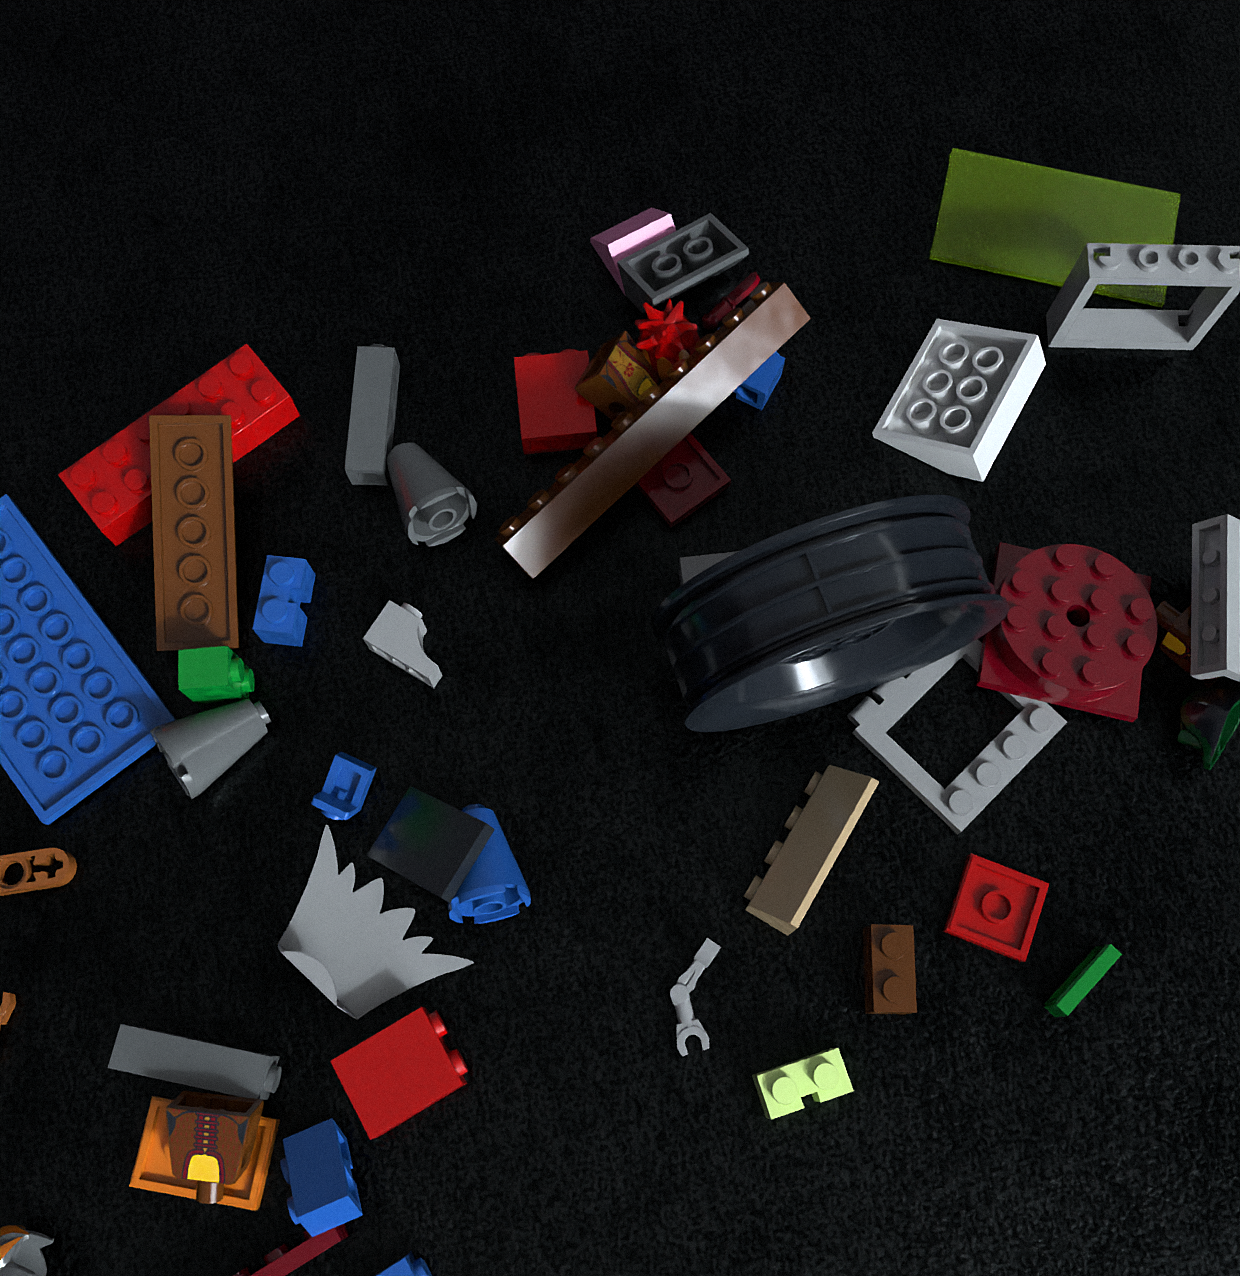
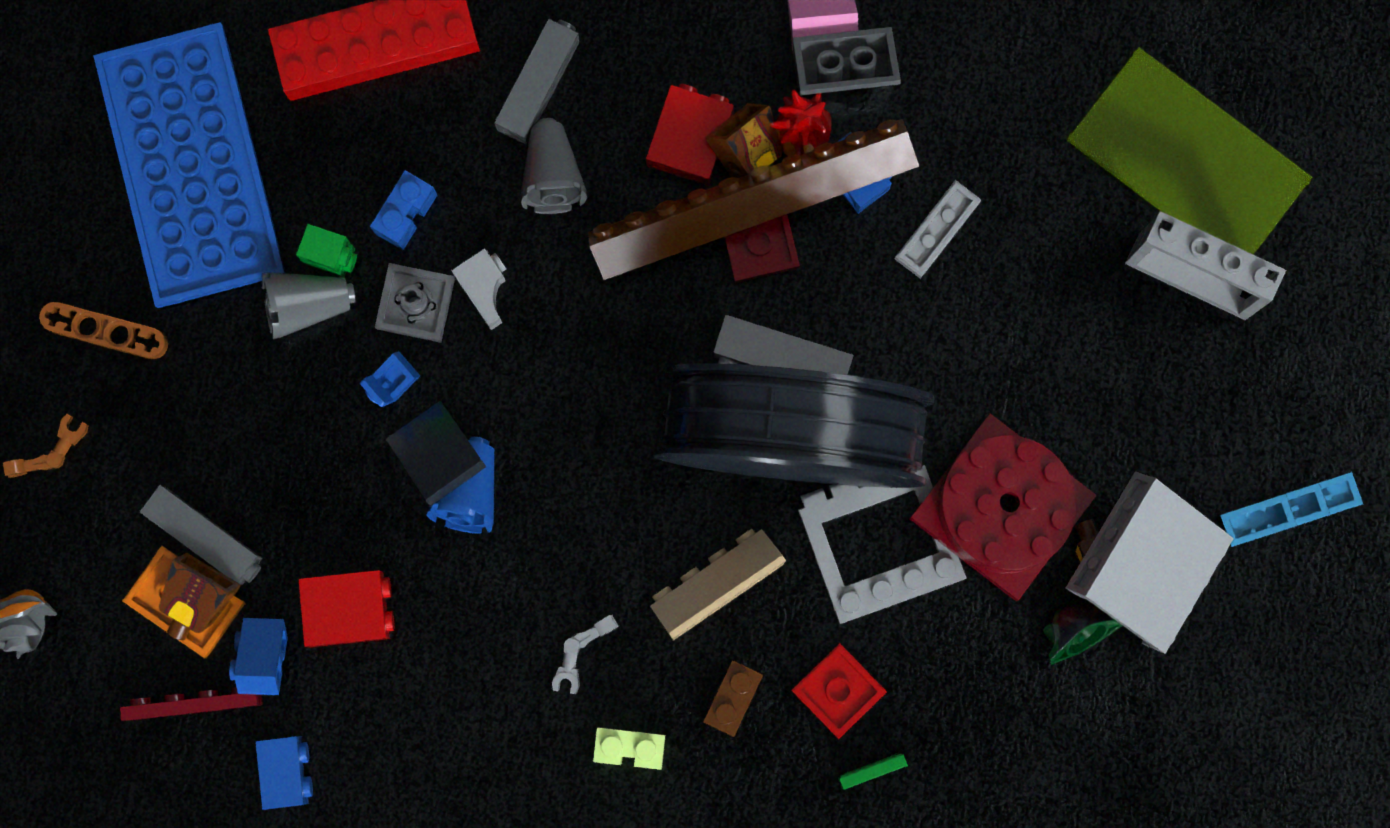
camera: 25 degrees right, 10 degrees up
reddish brown plate [149,415,239,651] -> none
light grey piece [278,825,474,1020] -> none
dark red piece [701,272,760,330] -> none
white slope [872,319,1046,482] -> none
none -> flat silver plate [375,263,455,342]
none -> light grey tile [895,180,981,279]

